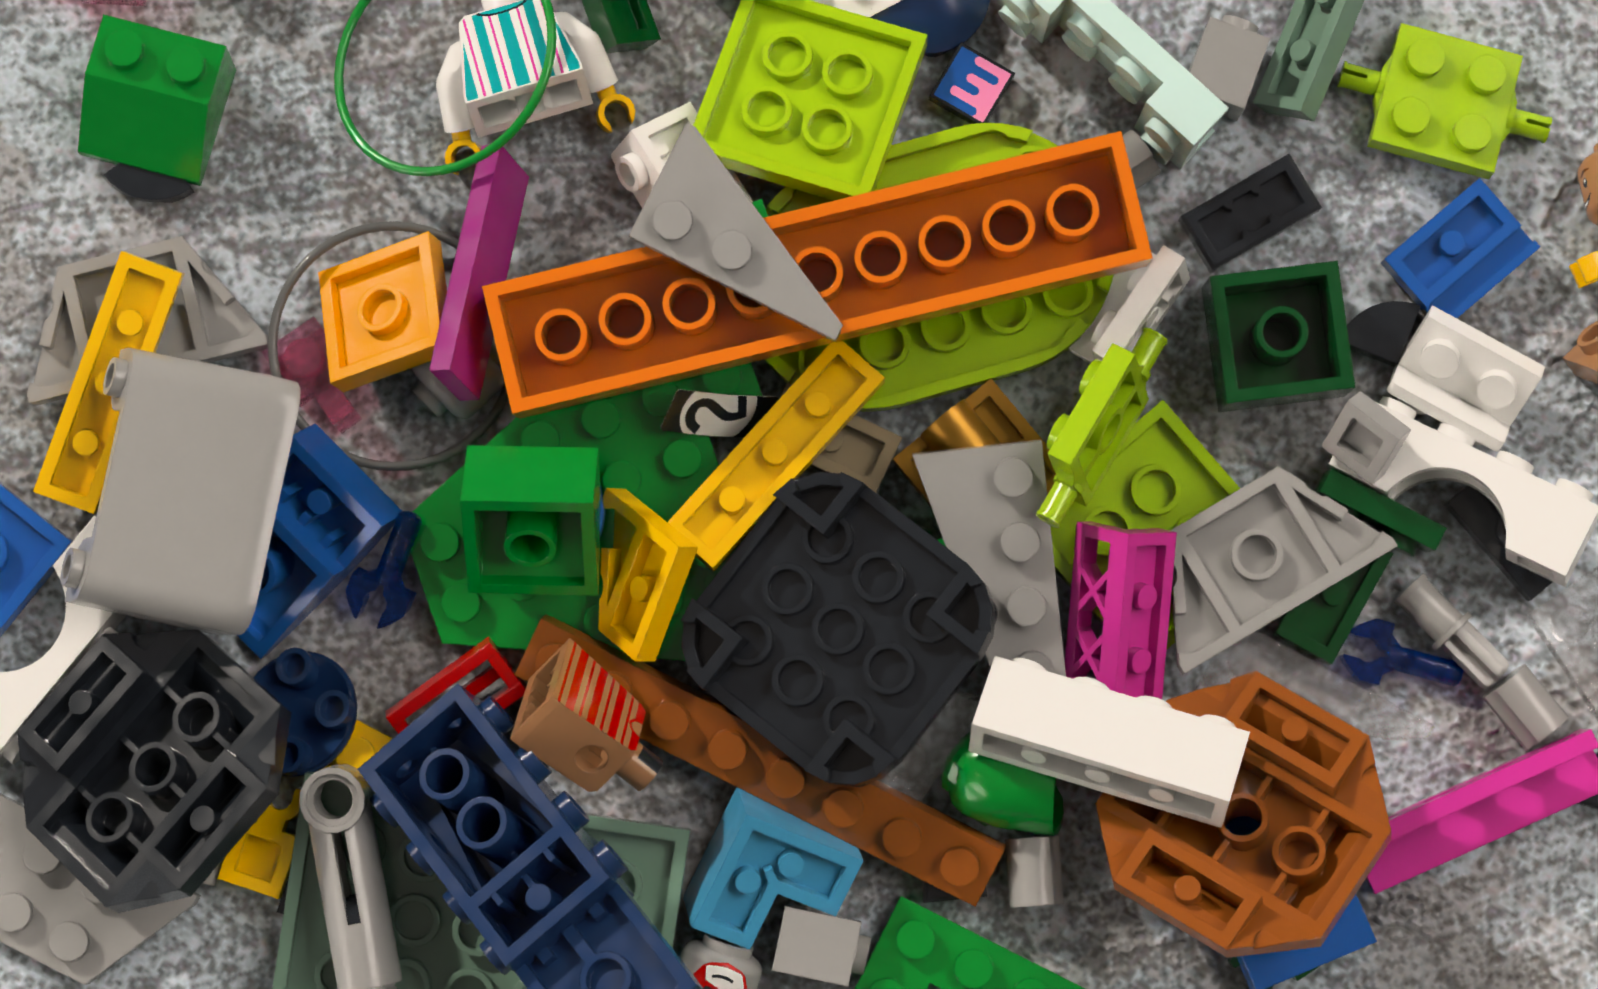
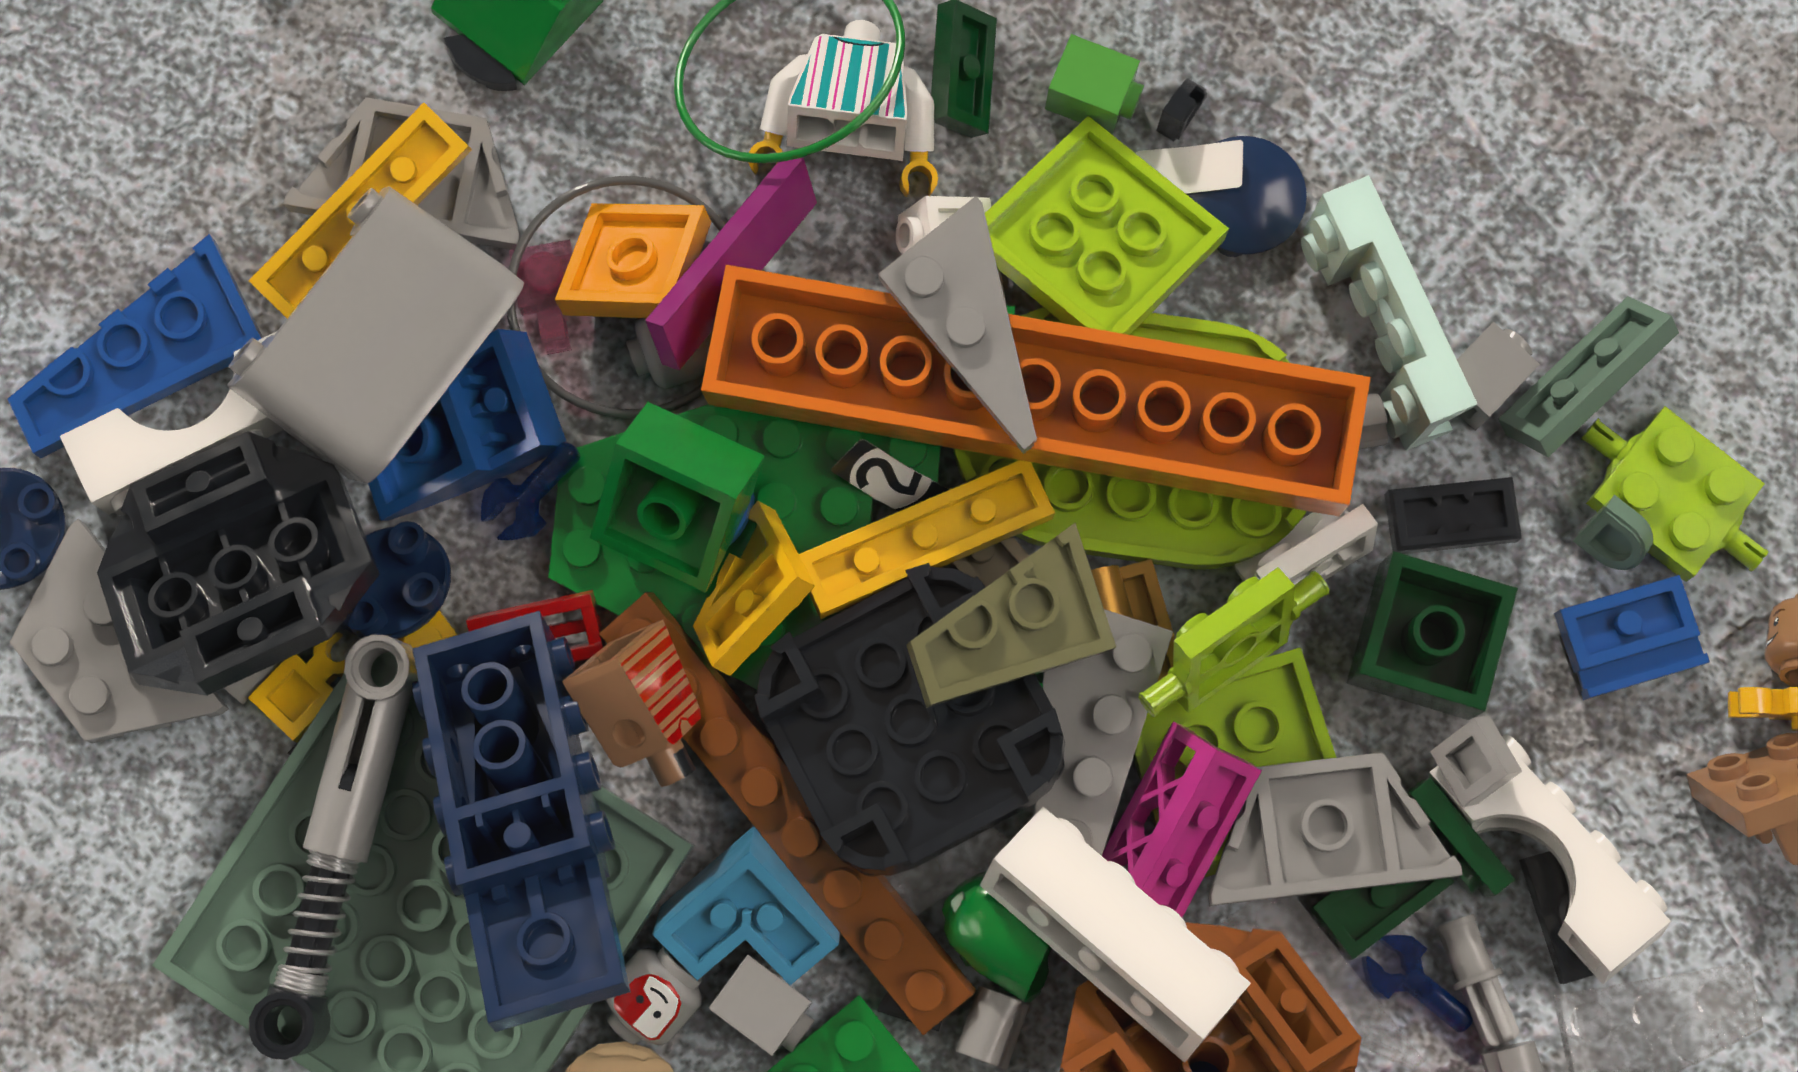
camera: 20 degrees right, 5 degrees down
tile [929,42,1015,124] -> none
black tile [1347,301,1420,367] -> none
white bracket [1386,305,1545,452] -> none
none -> olive wing [906,523,1116,708]
none -> sand green tile [1573,495,1653,570]

